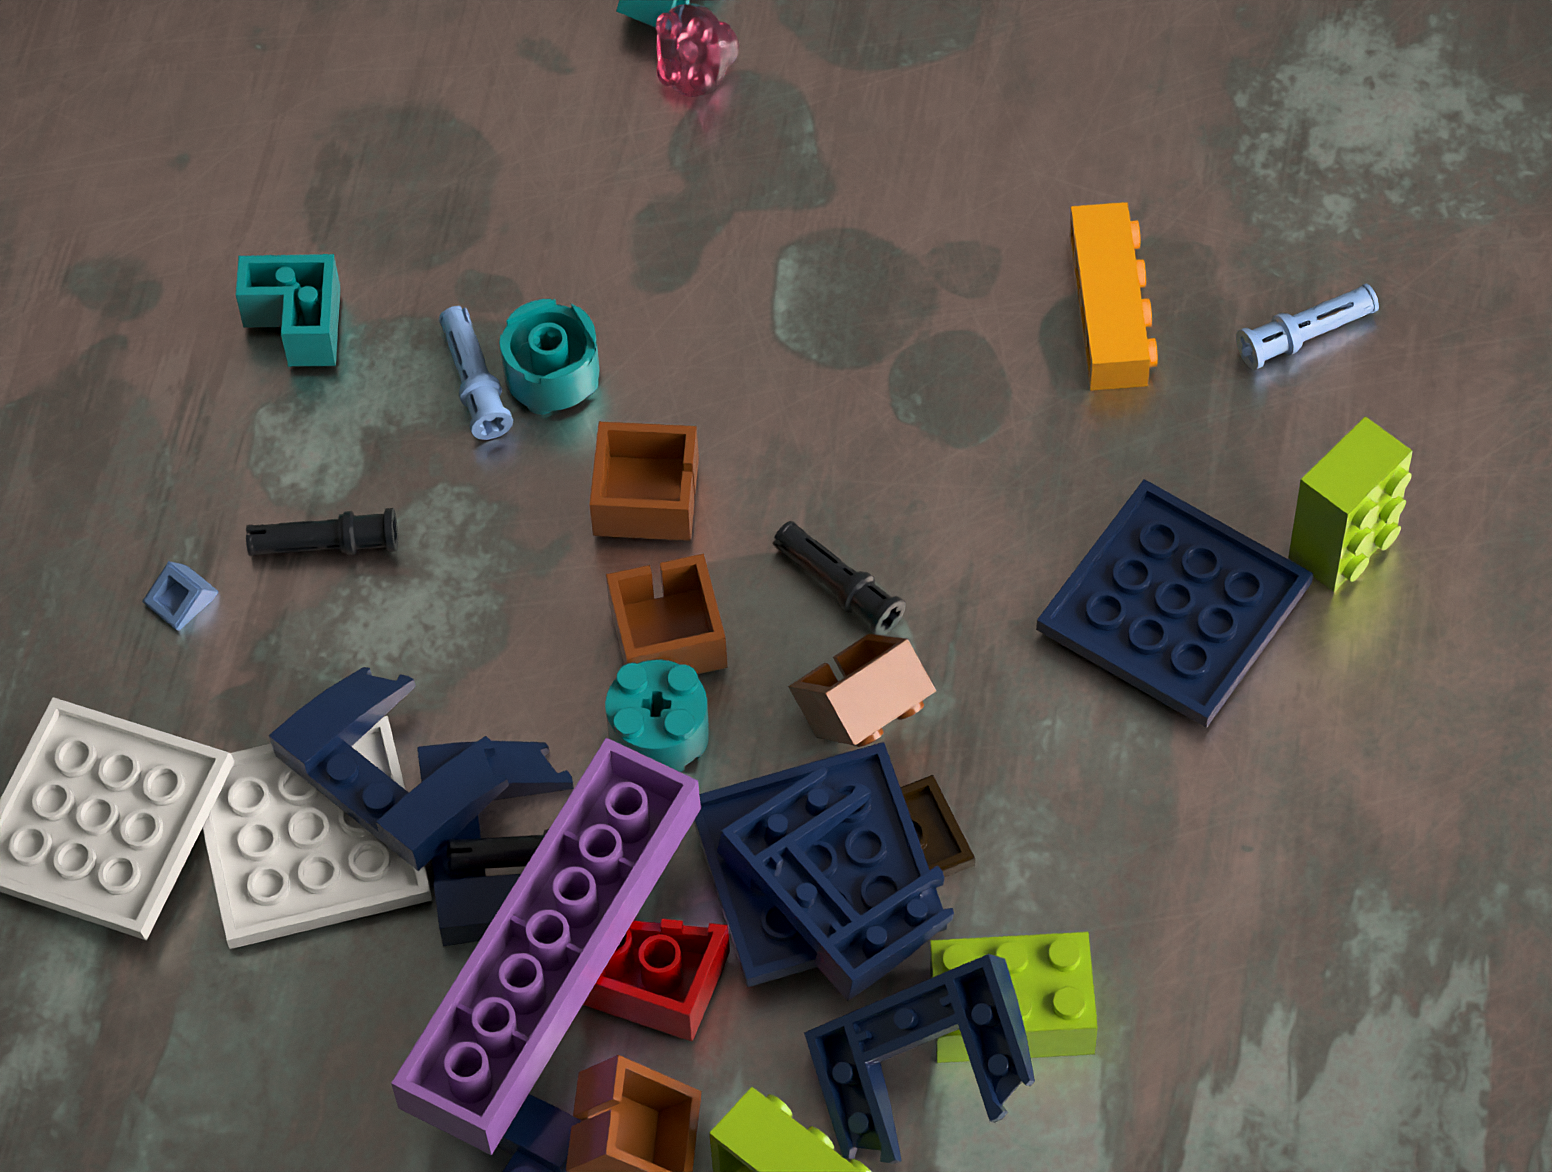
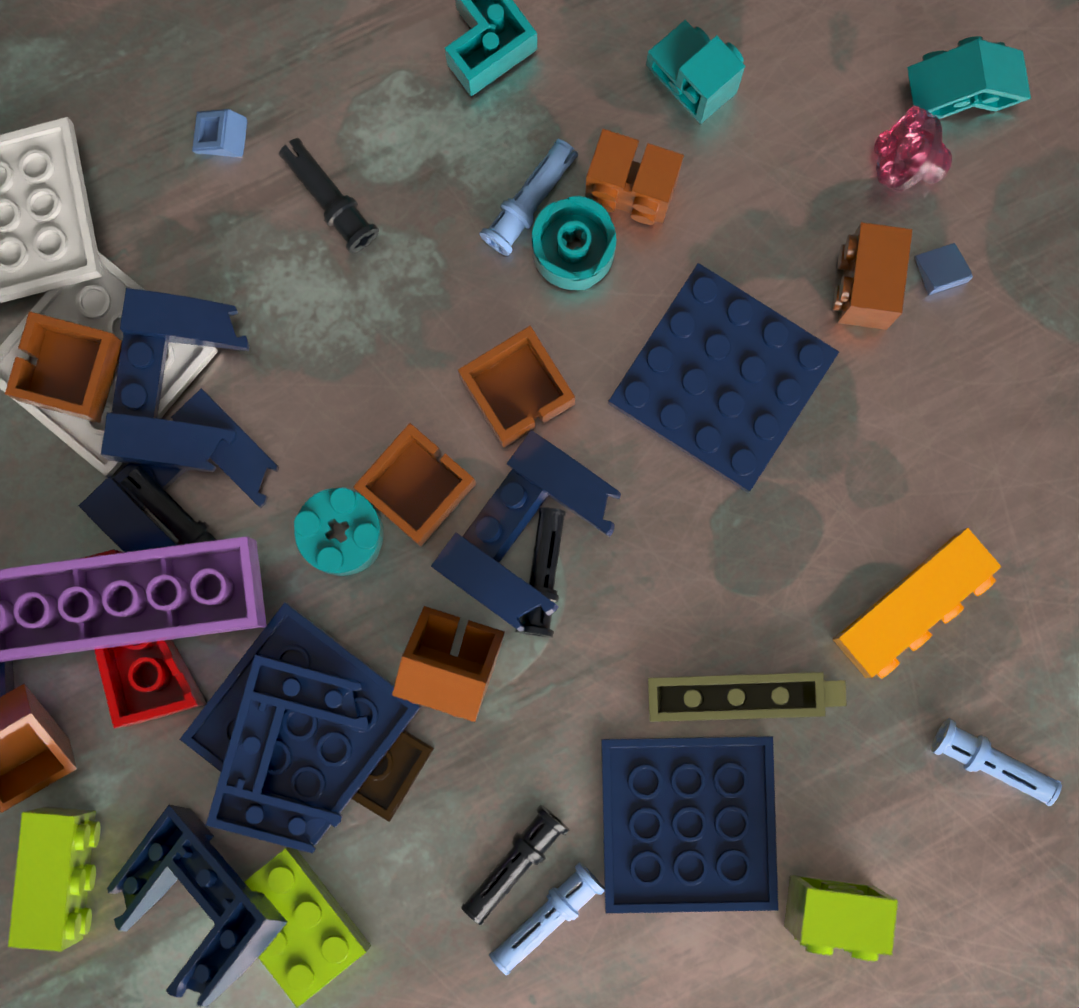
camera: 55 degrees right, 25 degrees up
none -> dark orange piece [5,311,122,423]
none -> dark blue wedge [431,430,621,631]
none -> black pin [461,805,570,925]
none -> light blue pin [489,862,605,975]
none -> dark orange piece [585,129,684,225]
none -> dark blue plate [608,263,839,493]
none -> teal brick [646,20,745,125]
none -> olive hinge [648,672,847,722]
none -> dark orange piece [832,222,913,330]
none -> medium blue slope [915,243,973,296]

